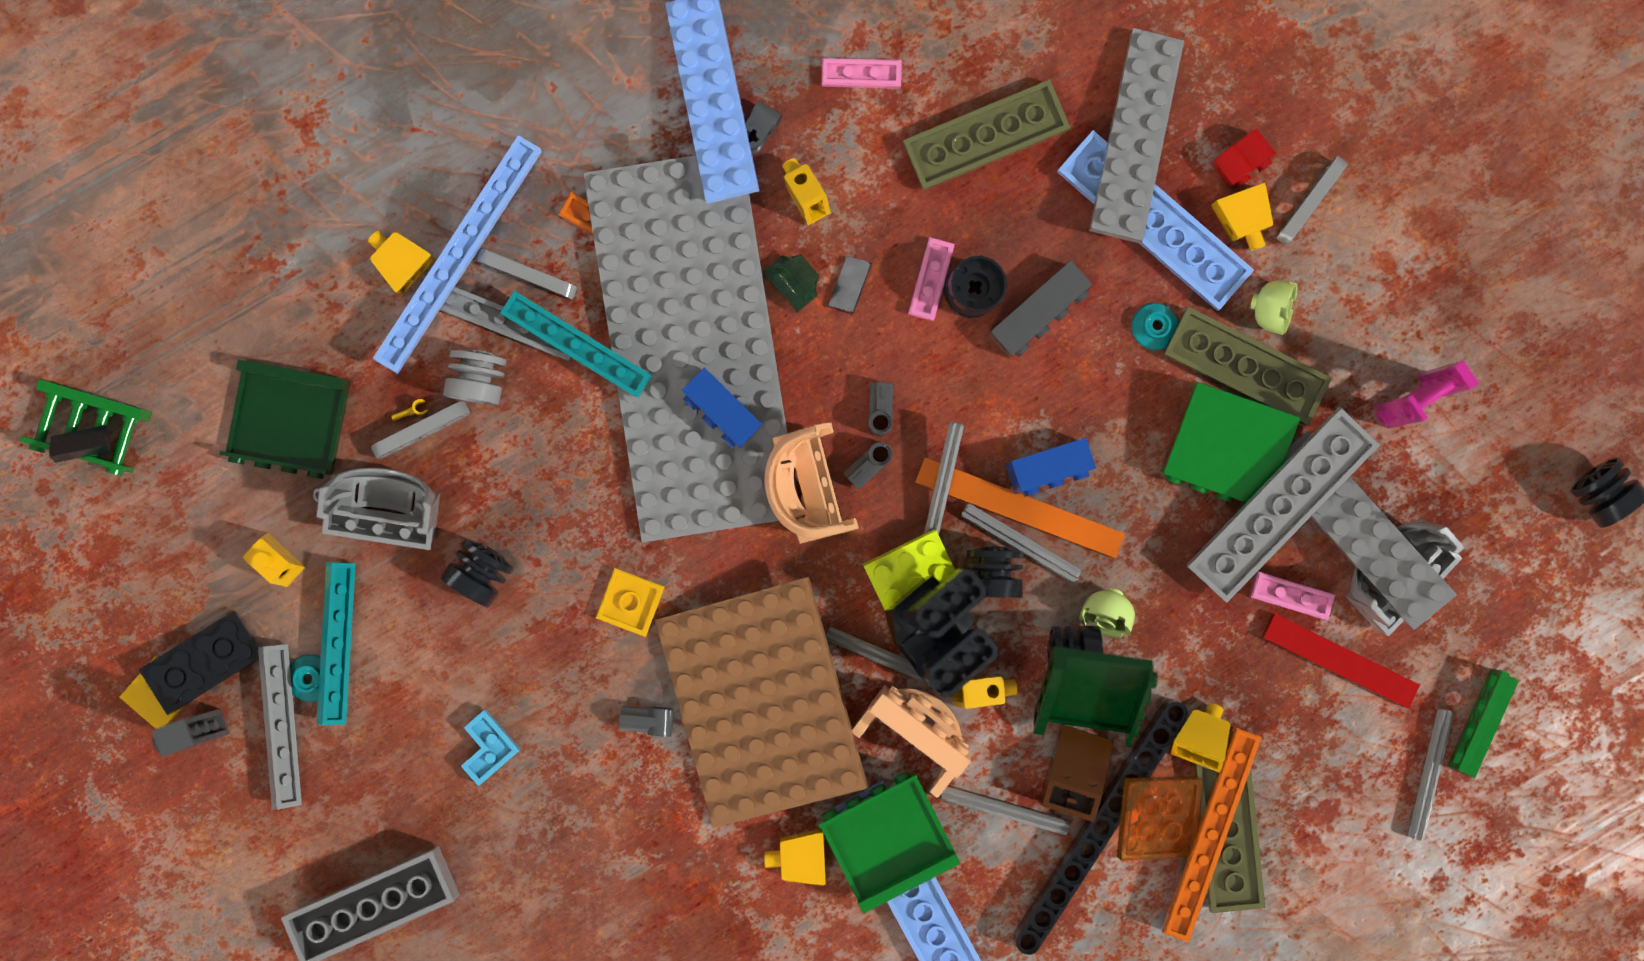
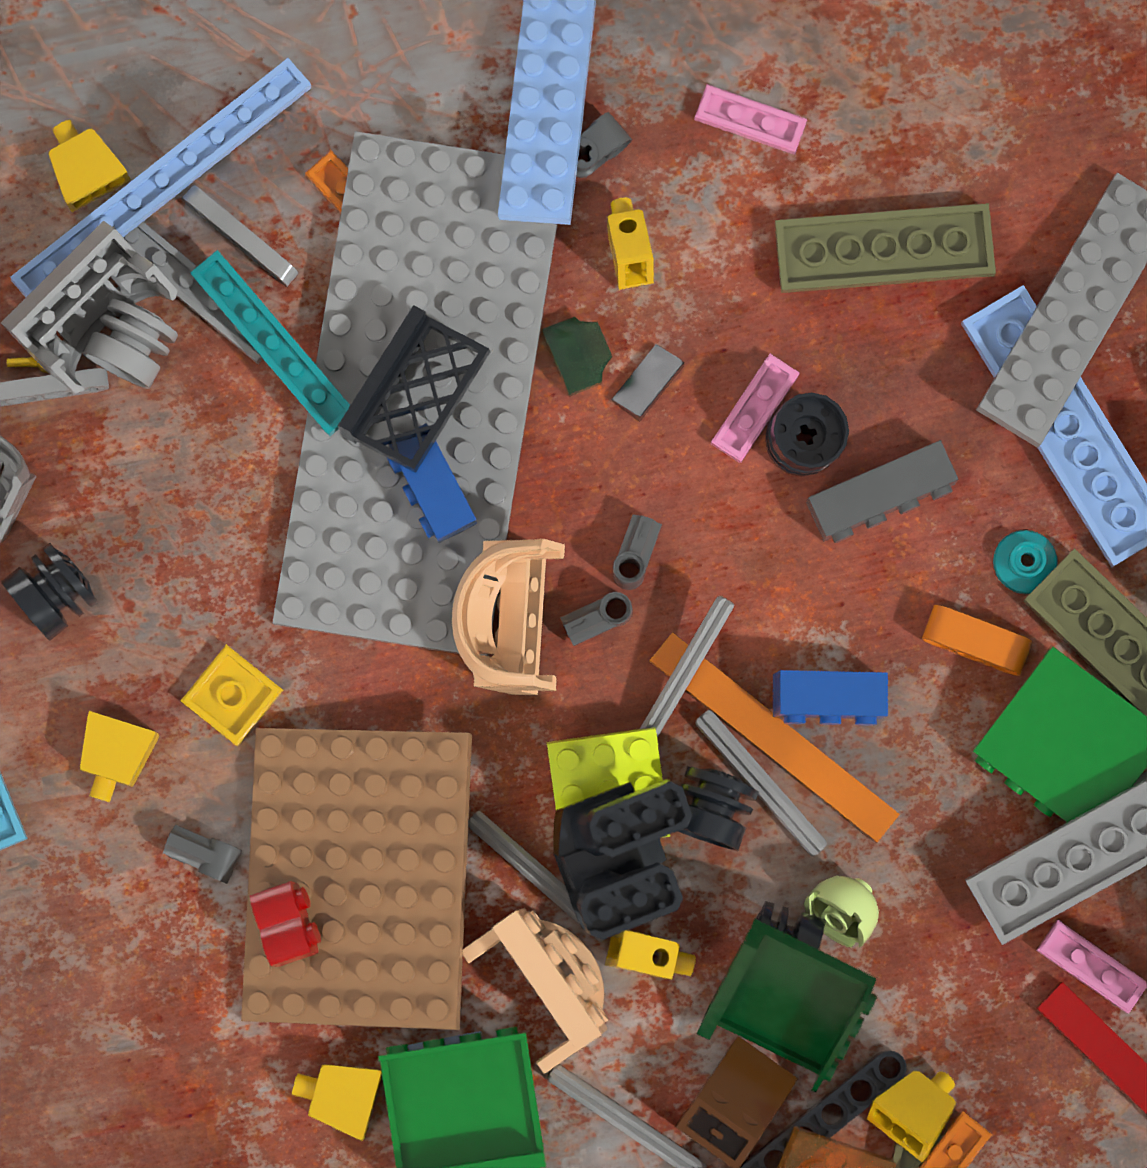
camera: 20 degrees right, 5 degrees down
none -> light grey piece [1,221,178,394]
none -> yellow torso [80,711,159,803]
none -> red brick [250,881,321,967]
none -> black fence [338,305,490,473]
none -> orange beam [921,605,1032,676]

